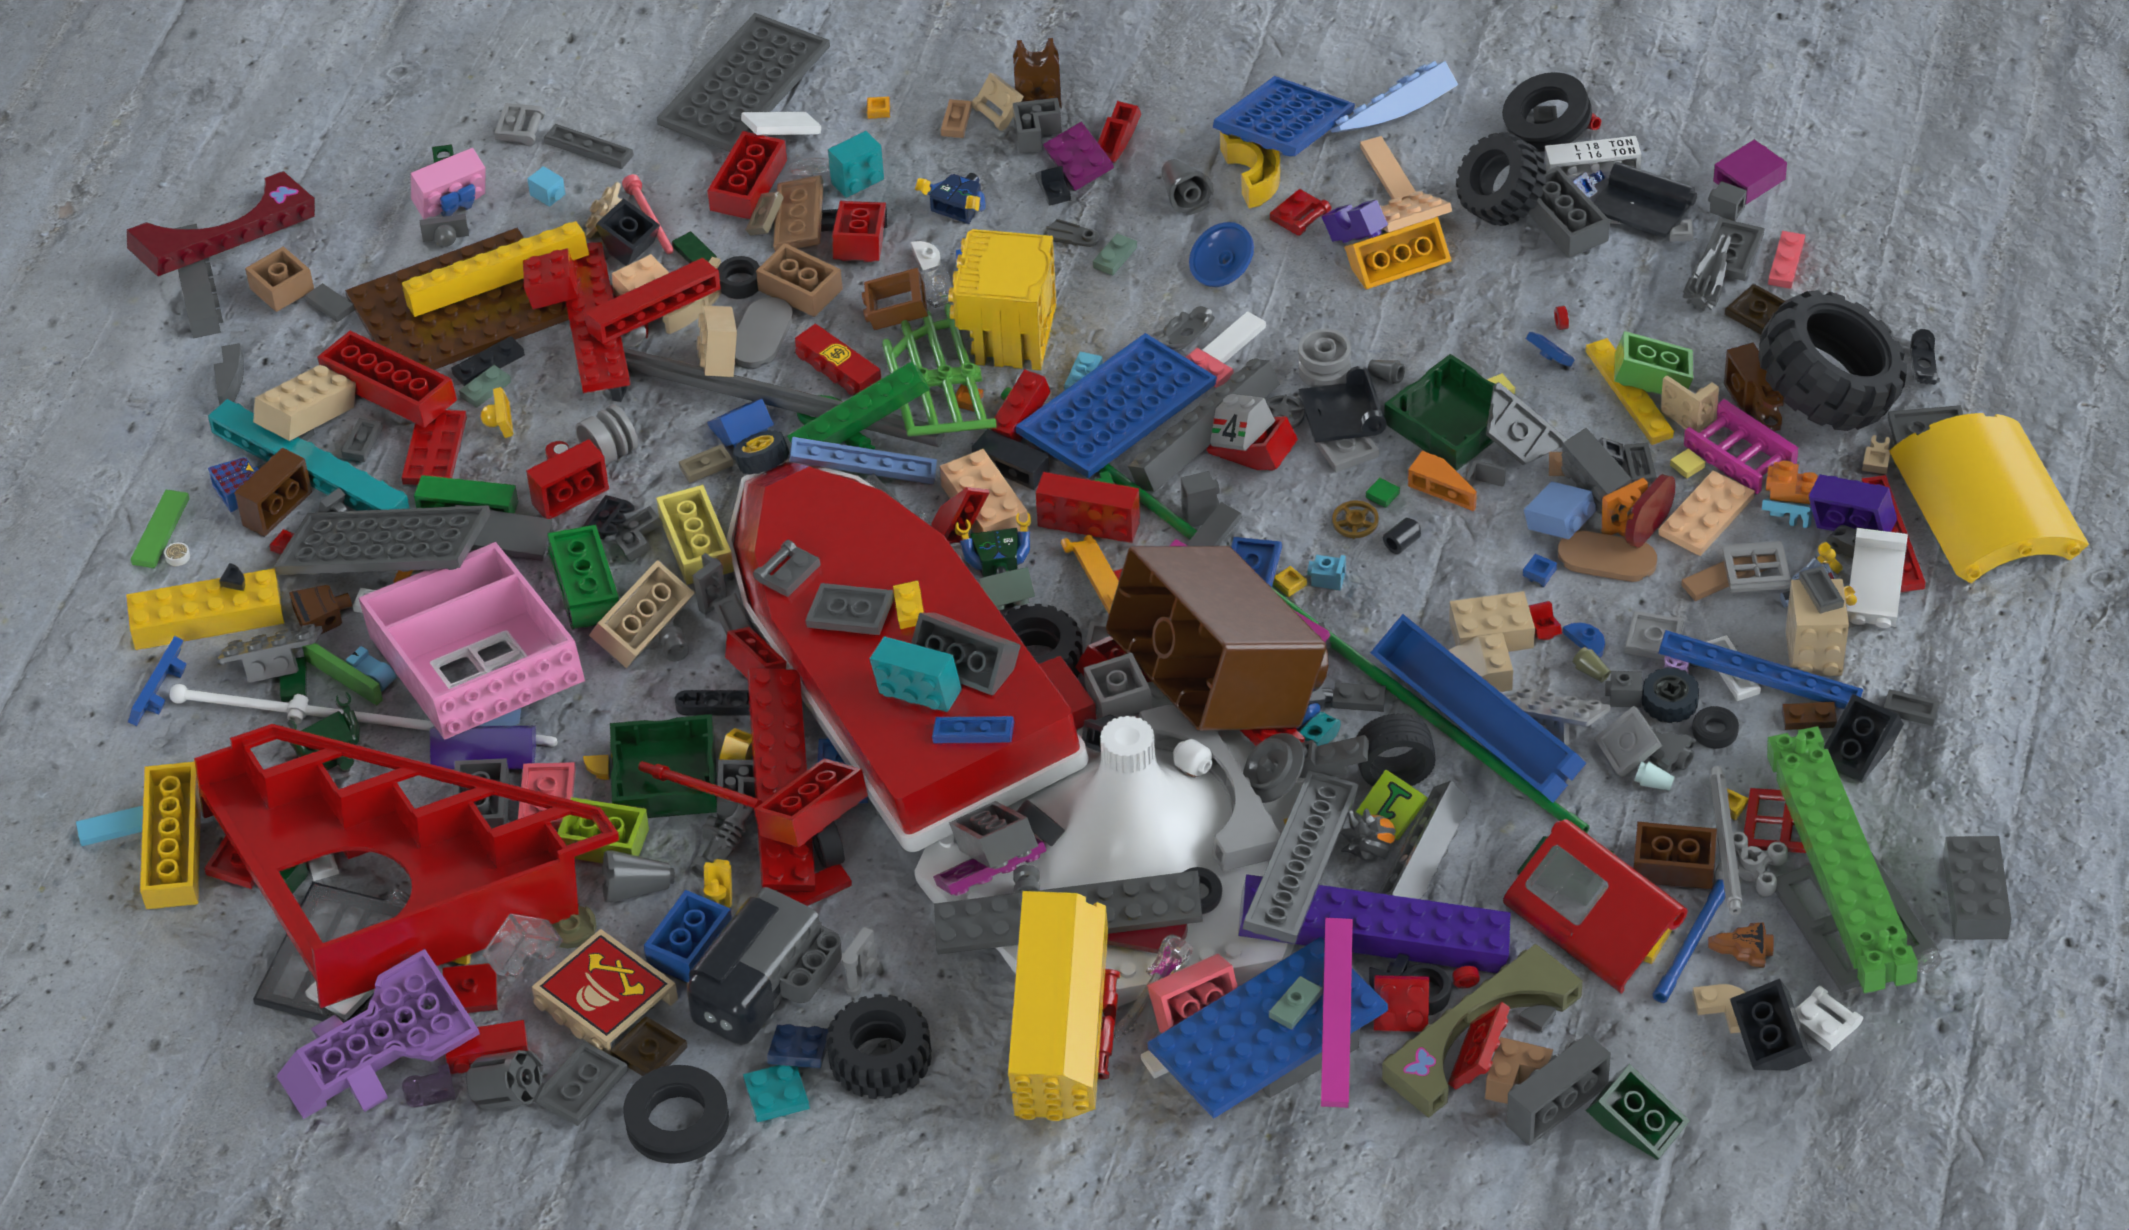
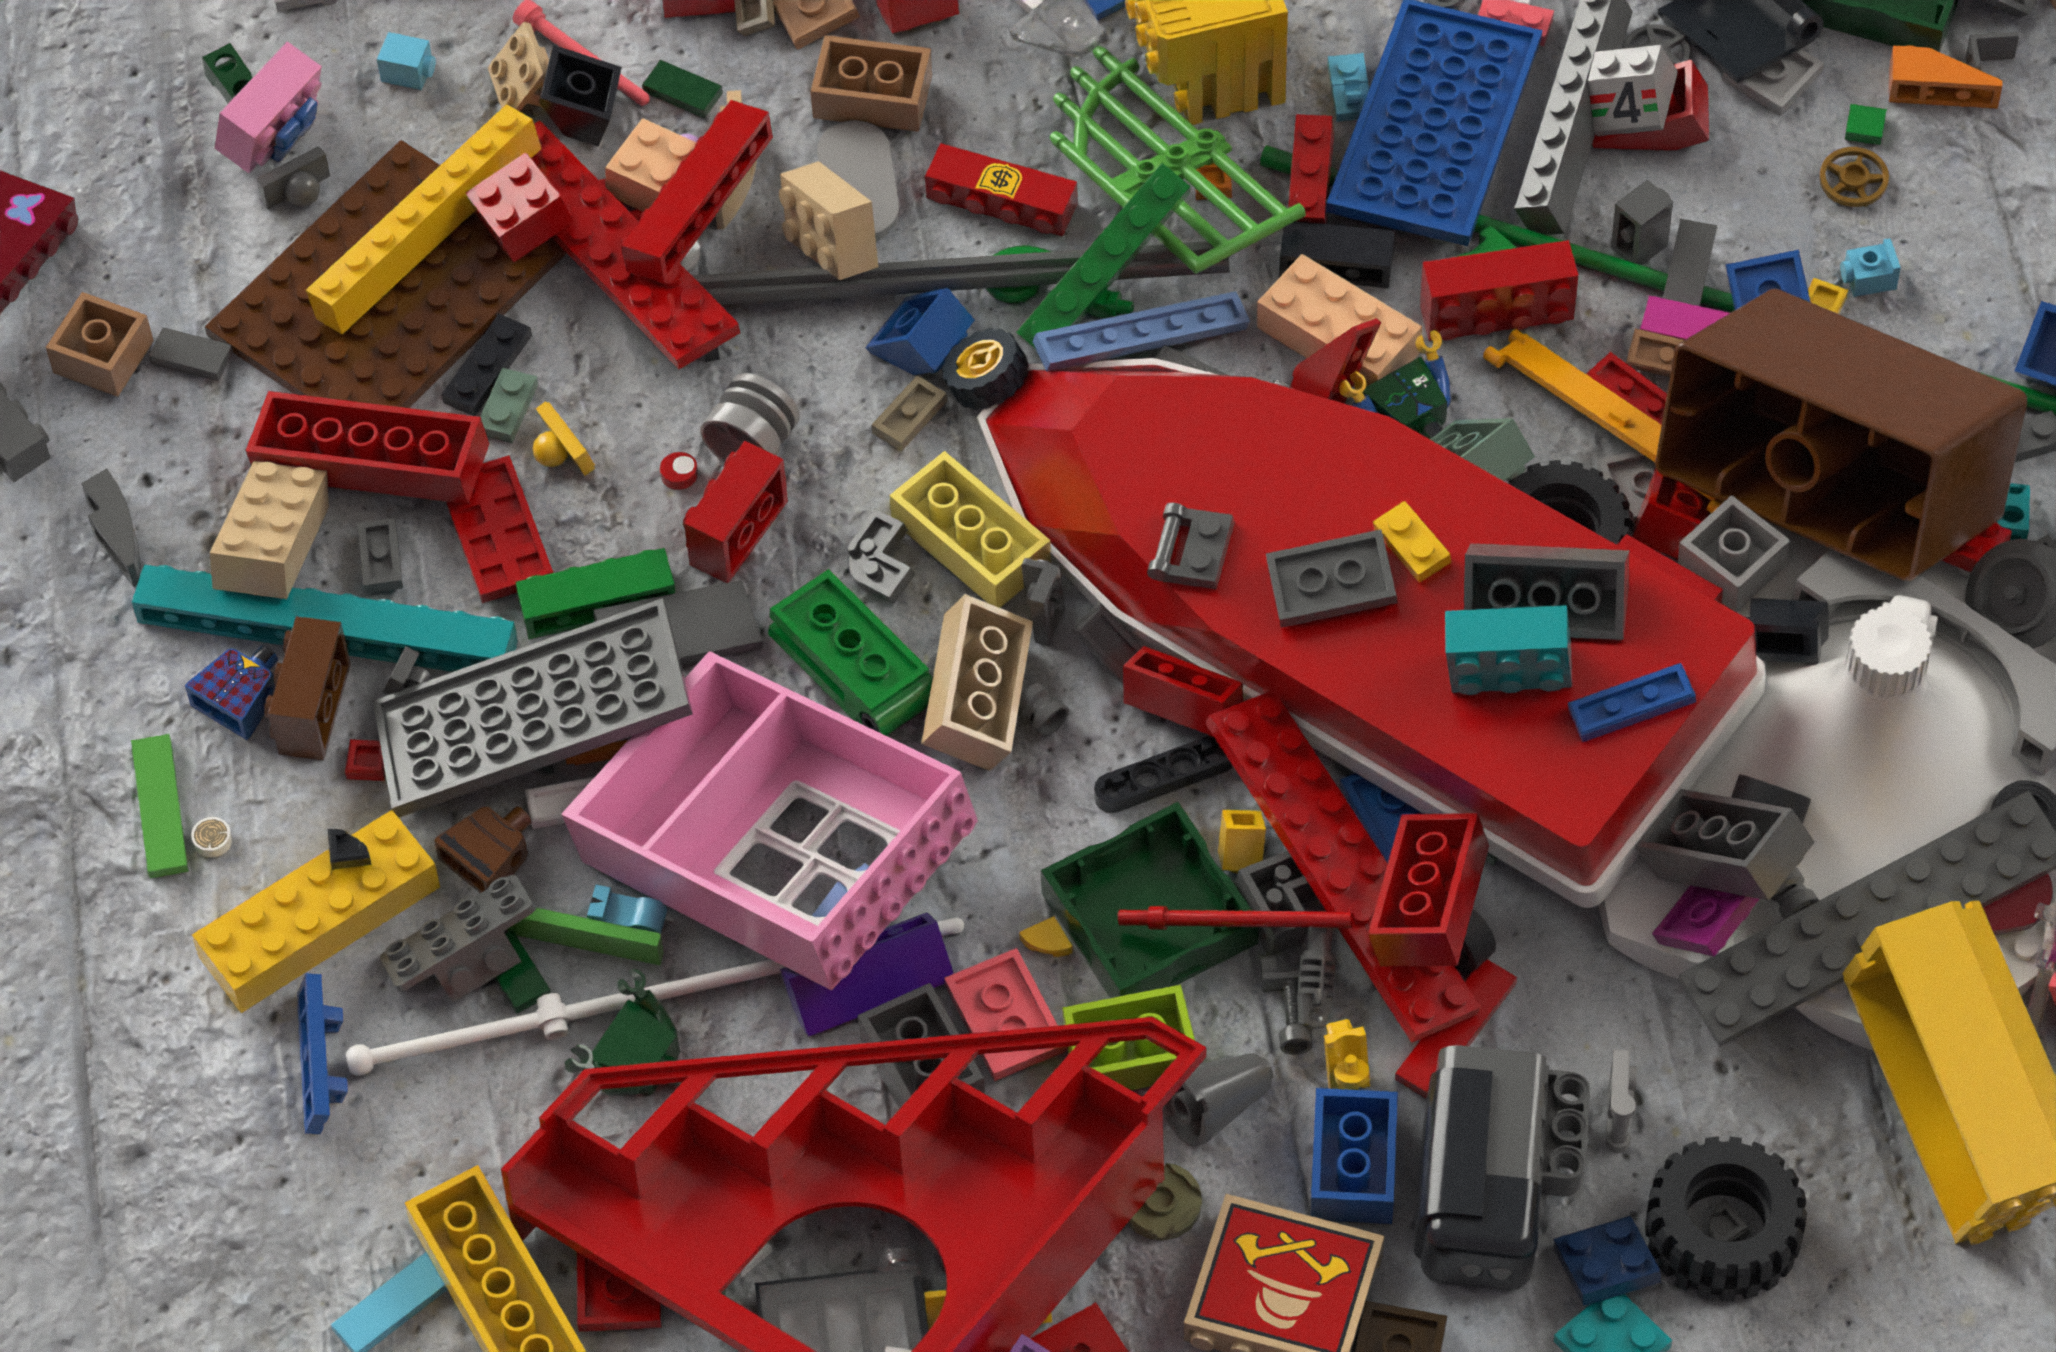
camera: 25 degrees left, 10 degrees up
clear brick [482,914,563,978] -> none
black plate [582,495,635,540] -> none
black tyre [718,256,760,299] -> none
dark orange window [862,267,928,331] -> none
black brick [1383,518,1421,554] -> none

